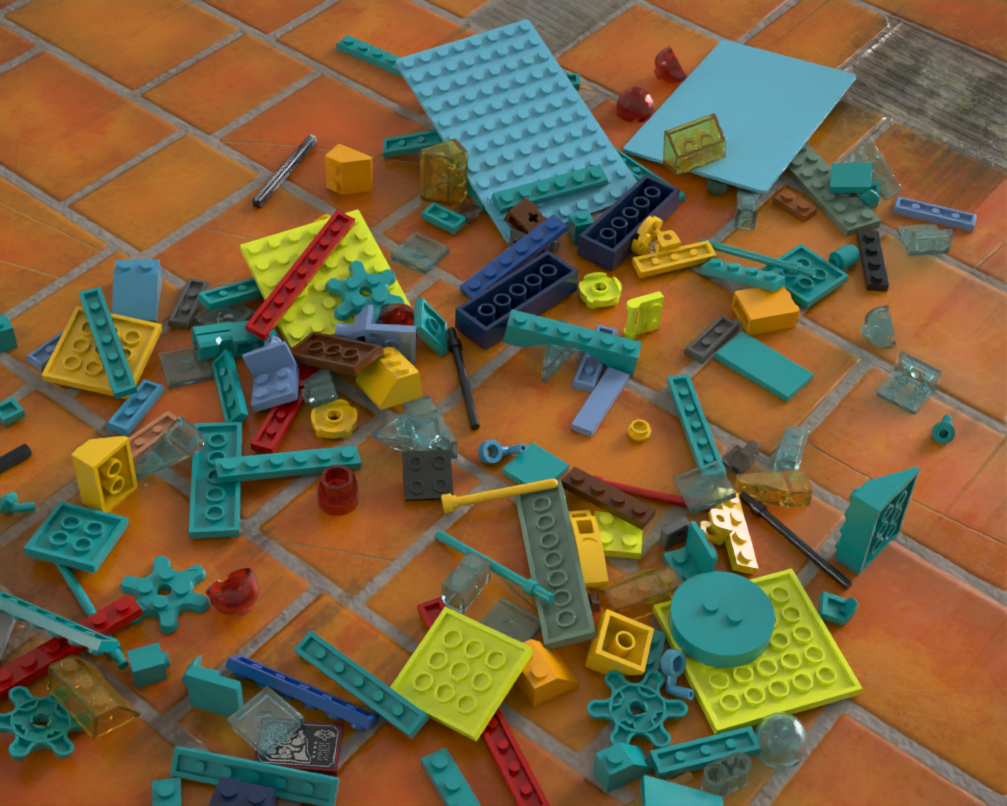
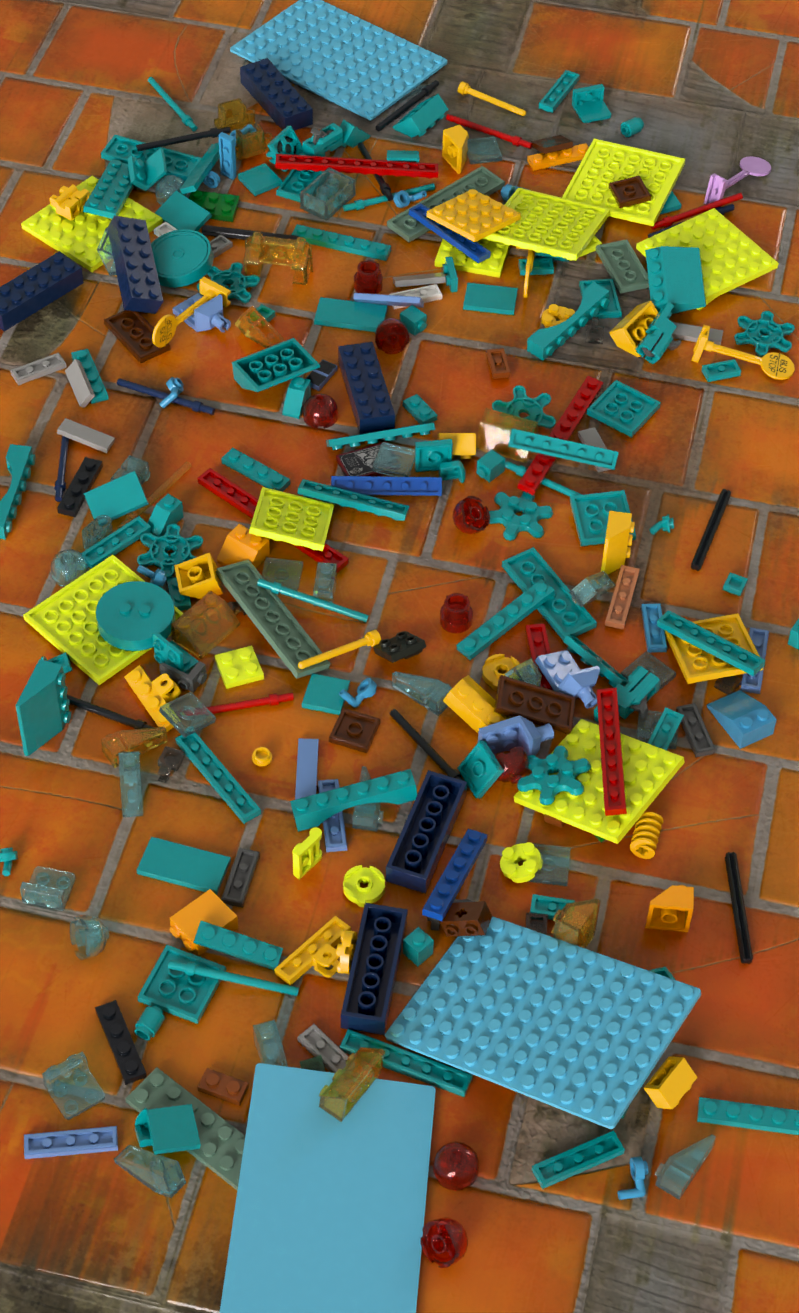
camera: 155 degrees right, 5 degrees up
clear light blue slope [372,413,442,452] -> none
teal plate [491,164,608,214] -> none
reddish brown plate [561,467,656,530] -> none
yellow slope [569,510,608,587] -> none
none -> light grey tile [297,1024,360,1075]
none -> reddish brown tile [329,708,380,753]
none -> yellow slope [438,433,476,459]
none -> neon yellow plate [500,842,543,883]

